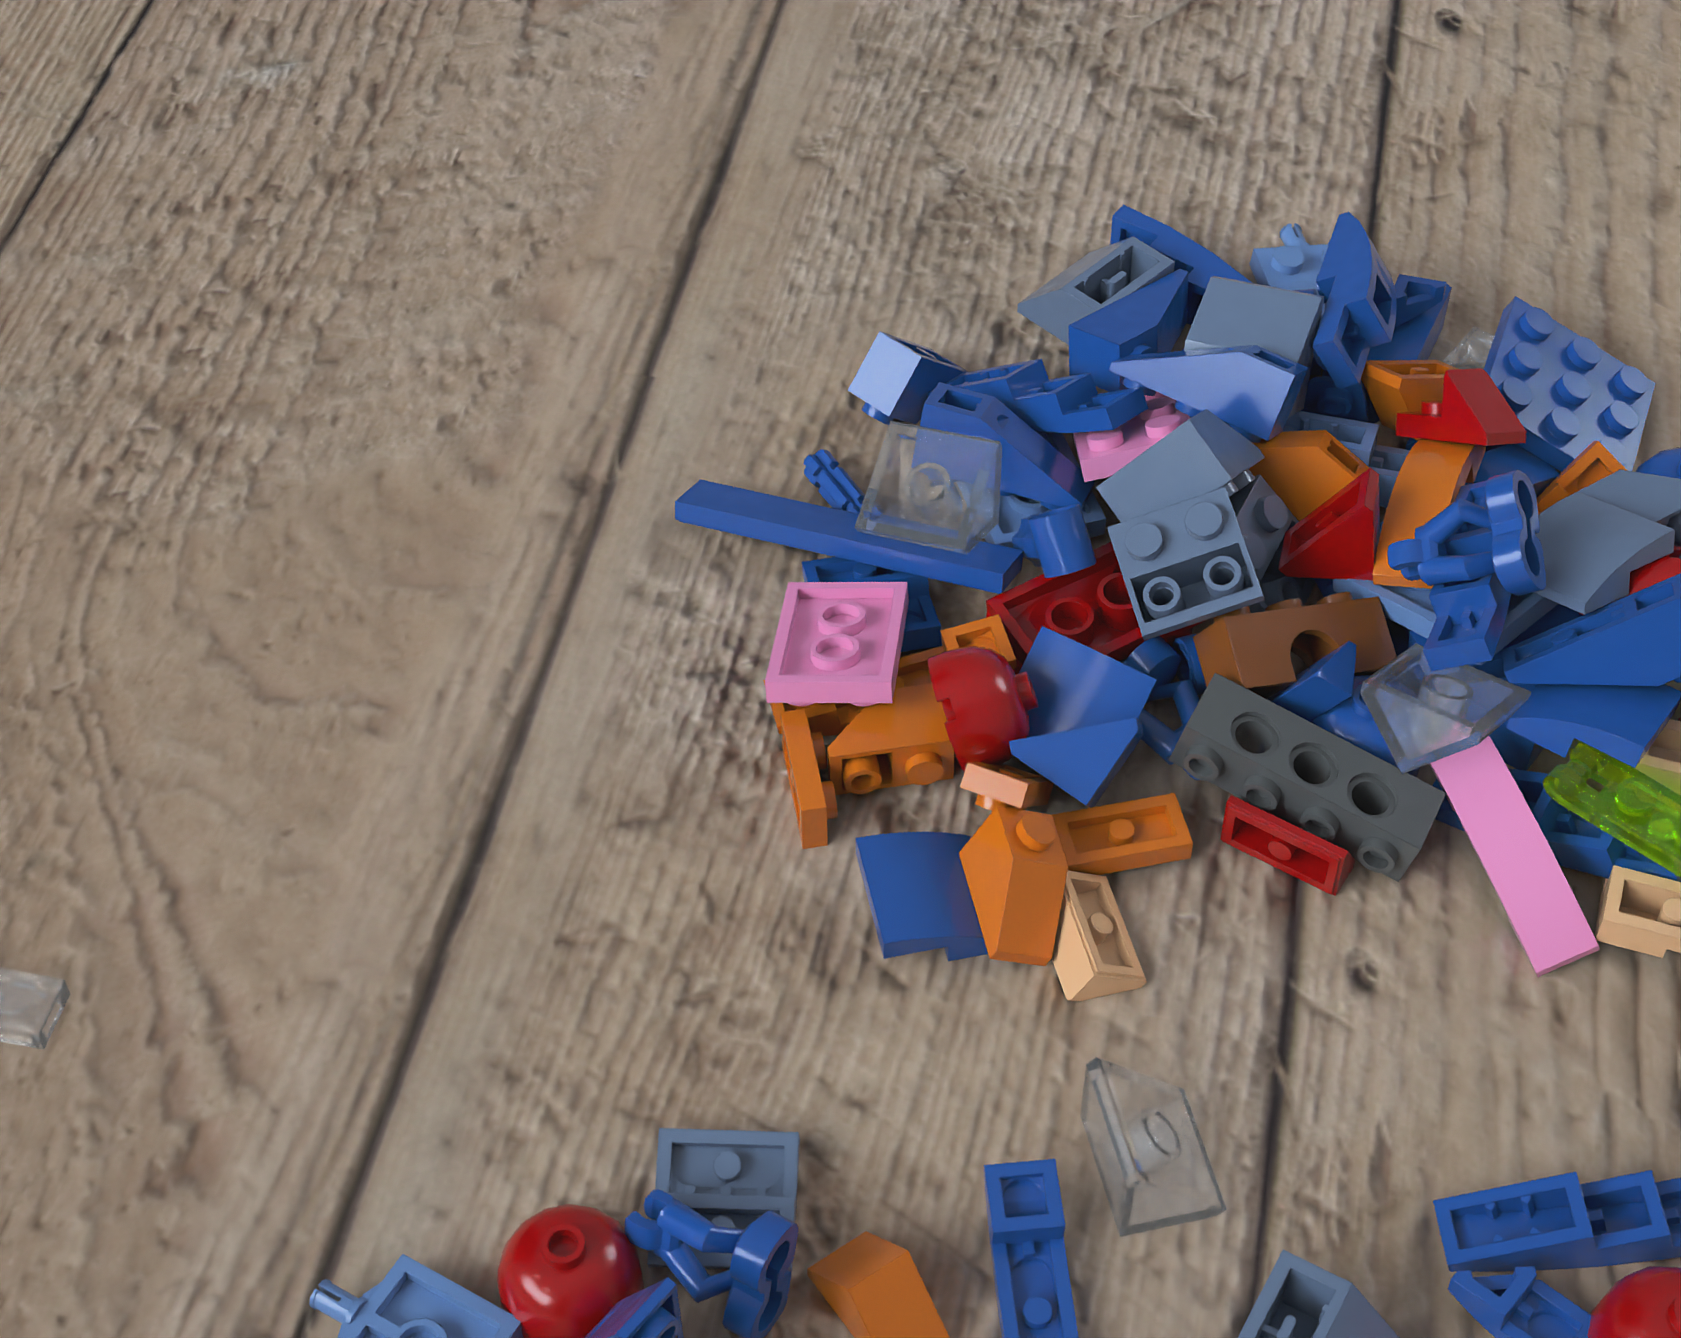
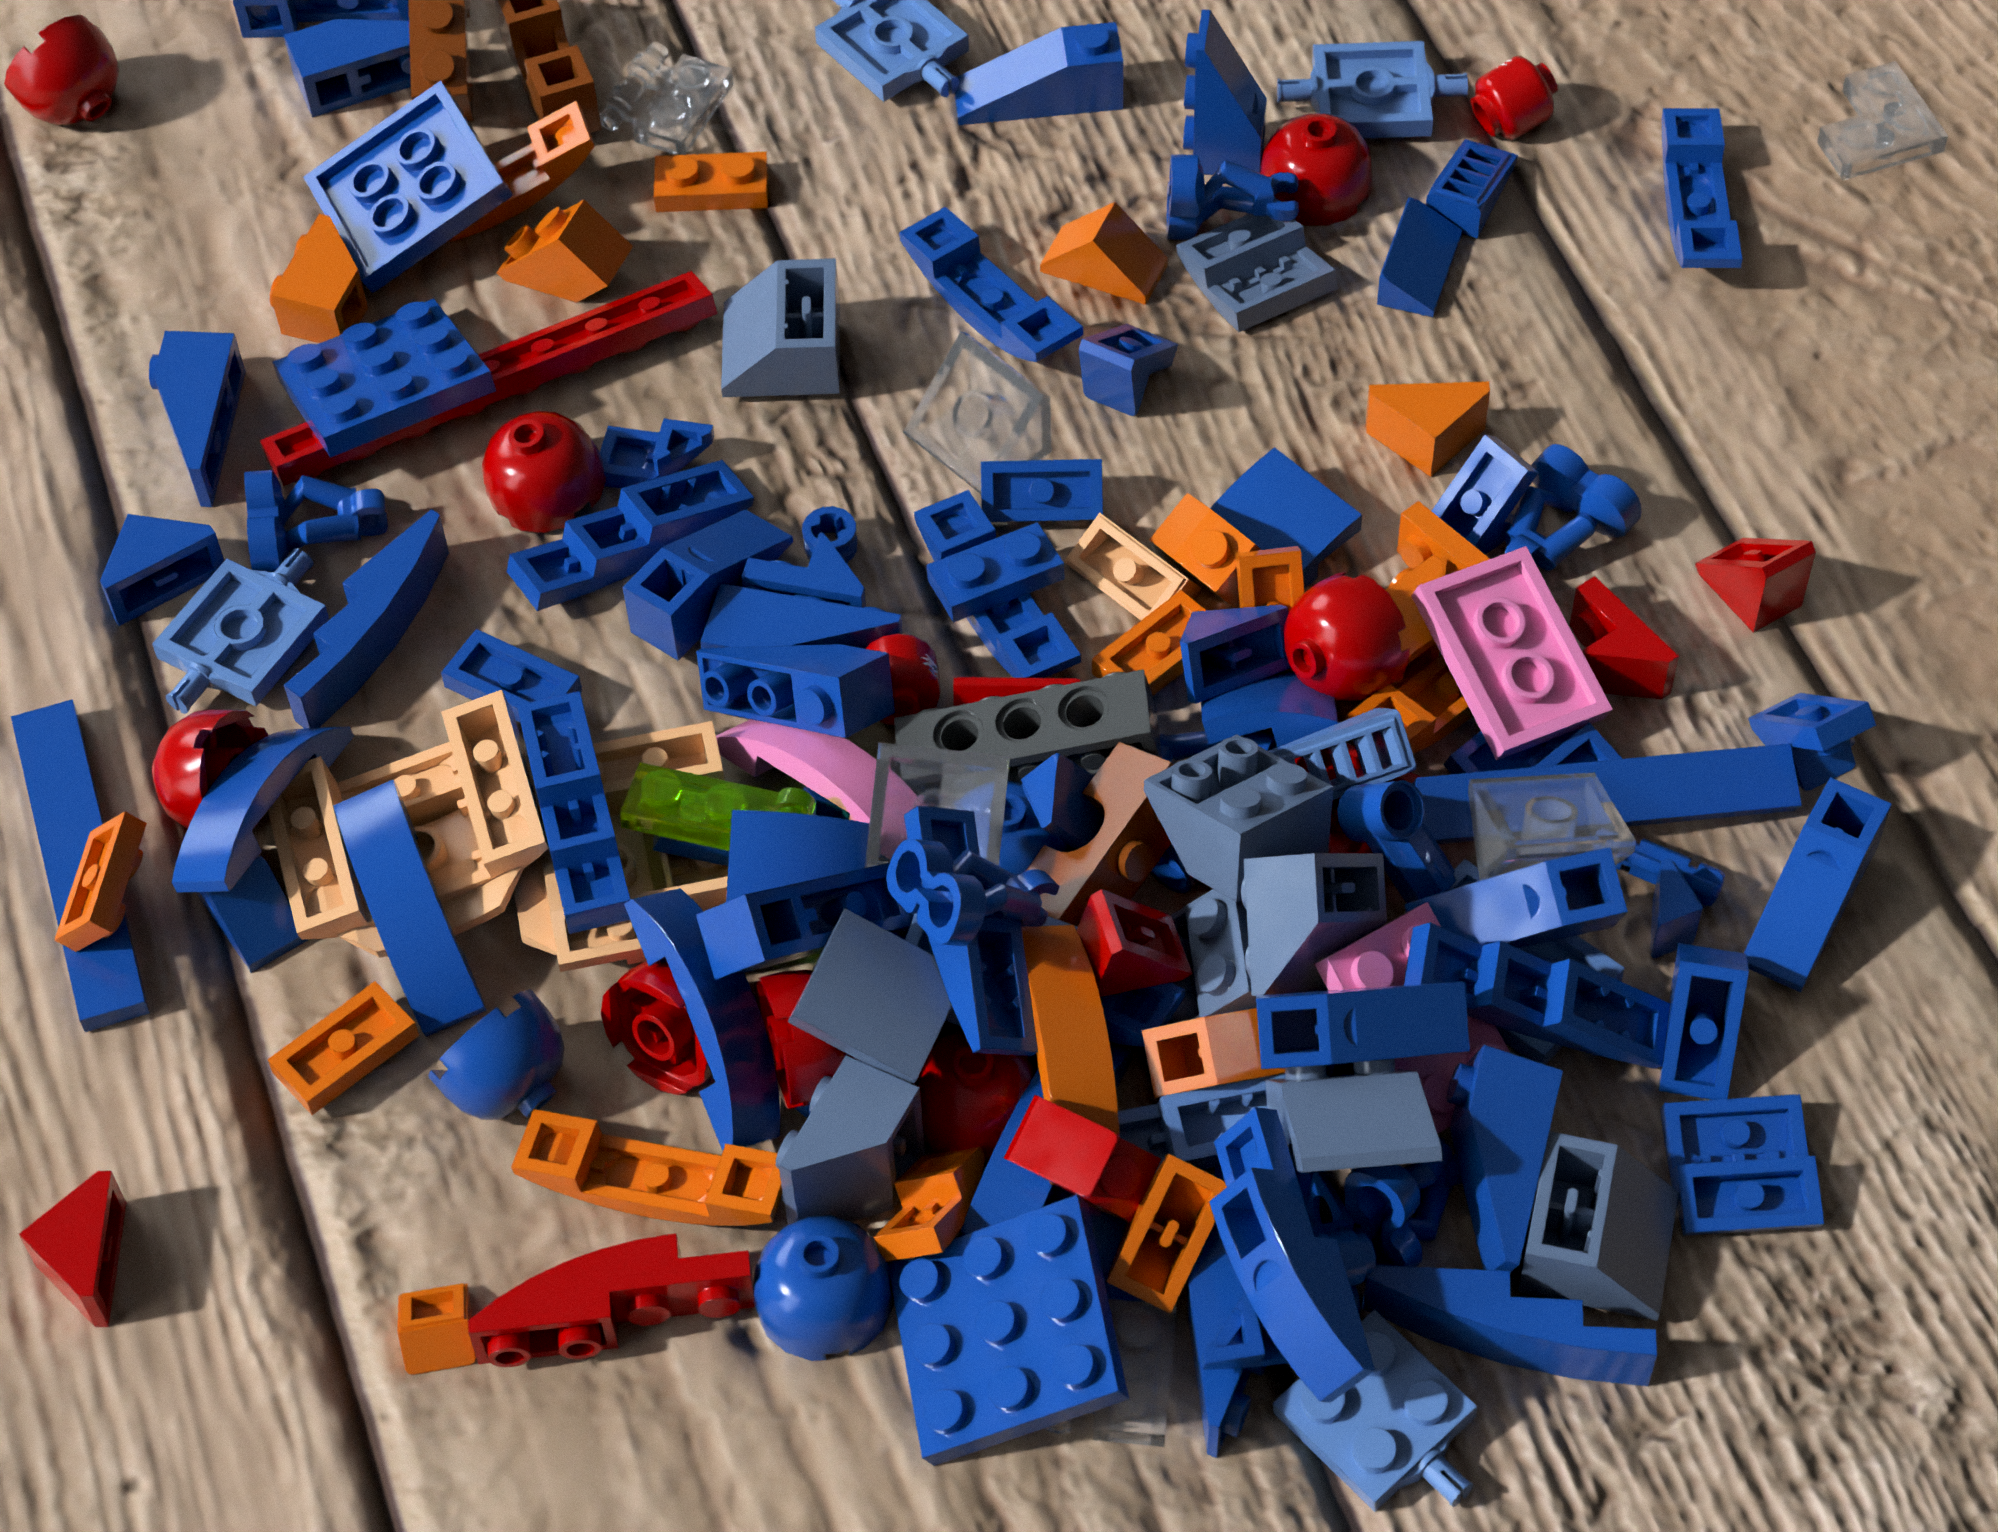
camera: 150 degrees right, 5 degrees up
none -> blue slope [622,509,793,661]
none -> blue slope [696,644,895,738]
none -> blue slope [700,583,903,649]
none -> blue slope [741,532,866,608]
none -> blue bush [802,506,858,563]
none -> red head [865,633,941,726]
none -> blue slope [914,490,1081,678]
none -> blue plate [926,522,1065,623]
none -> blue plate [981,459,1103,522]
none -> blue slope [1079,324,1178,416]
none -> medium blue slope [1269,708,1417,800]
none -> orange slope [1366,381,1490,477]
none -> blue slope [1377,197,1462,317]
none -> blue slope [1426,139,1518,239]
none -> slope [1432,434,1539,555]
none -> red head [1471,56,1558,140]
none -> blue piece [1505,444,1642,571]
none -> red slope [1569,576,1679,700]
none -> blue slope [1650,858,1703,958]
none -> blue slope [1660,1094,1825,1236]
none -> blue slope [1662,108,1742,268]
none -> red slope [1695,538,1816,633]
none -> blue slope [1744,777,1892,993]
none -> blue slope [1748,693,1876,790]

